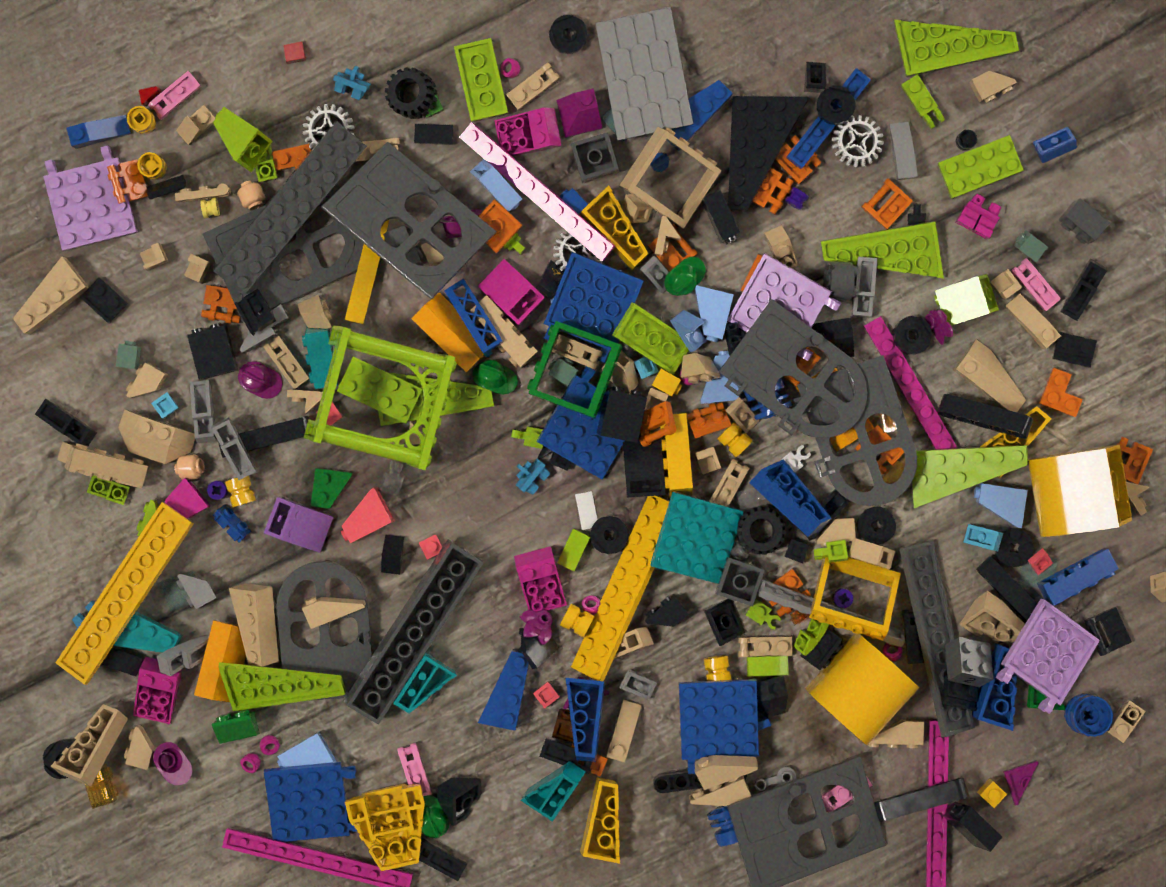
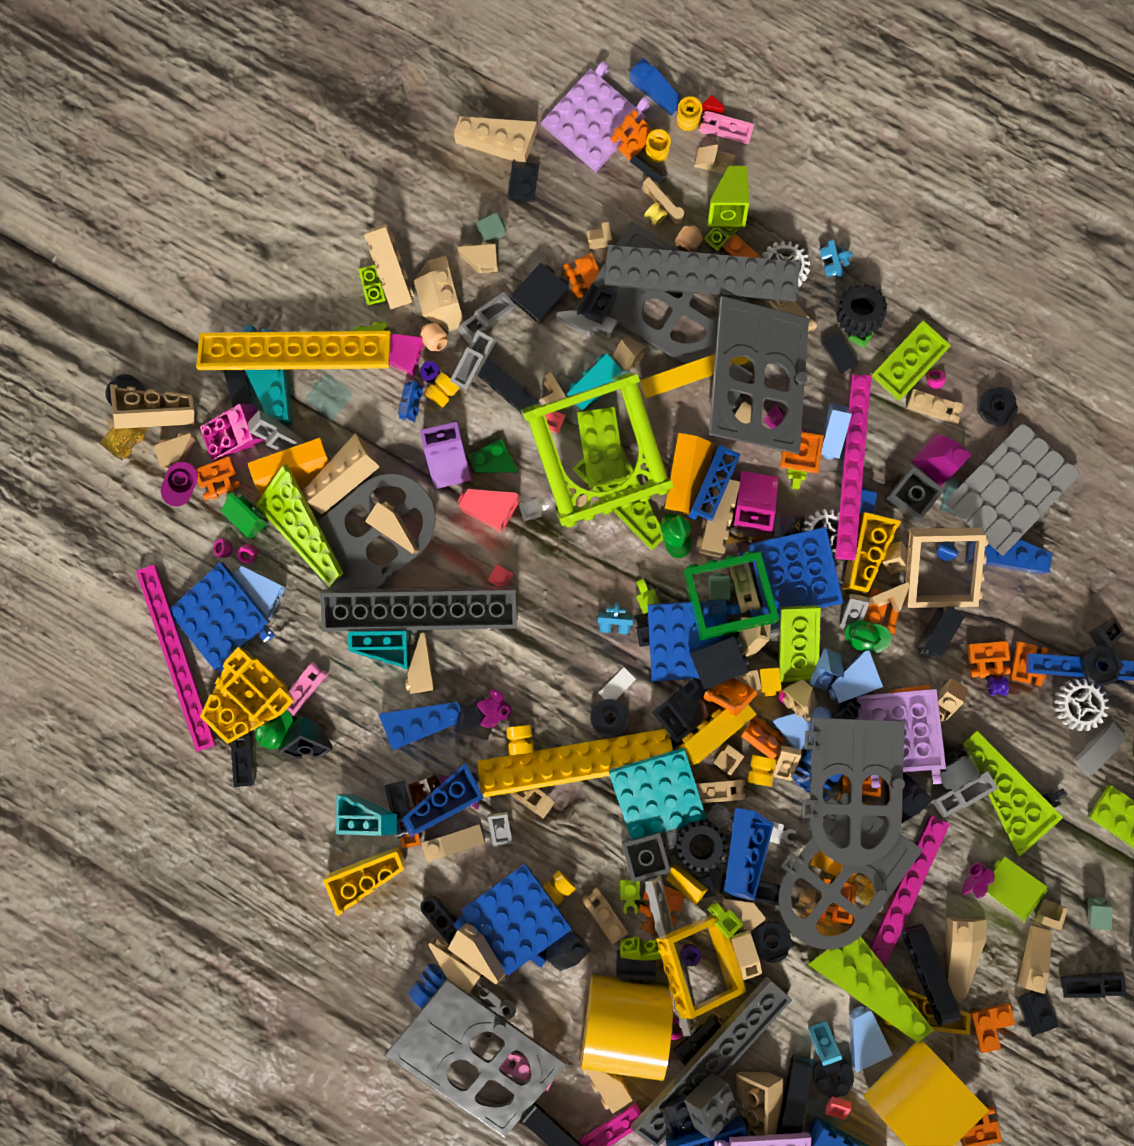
camera: 65 degrees right, 5 degrees down
black slope [35,398,97,446] -> none
tan panel [140,243,169,271] -> none
medium azure plate [151,392,179,419] -> none
light grey slope [176,574,217,609] -> none
magenta piece [238,361,282,399] -> none
tan plate [263,335,309,390] -> none
slope [284,41,306,64] -> none
black slope [381,534,405,575] -> none
dark pink slope [494,107,562,156] -> none
dark pink slope [514,546,567,612] -> none
coral plate [533,682,560,709] -> none
lime slope [557,529,590,571] -> none
dark pink piece [582,595,601,615] -> none
medium azure plate [634,357,659,379] -> none
black slope [644,596,689,627] -> none
black slope [703,599,745,646] -> none
black wing [728,96,808,211] -> none
lime slope [747,656,789,677] -> none
orange plate [861,178,913,230] -> none
black plate [892,316,932,355] -> none
dark pink hips [955,194,1001,240] -> none
bright pink plate [1011,258,1061,311] -> none
none -> orange plate [196,457,242,500]
none -> tan slope [405,633,435,694]
none -> yellow slope [667,864,708,905]
none -> clear yellow hinge [726,534,765,545]

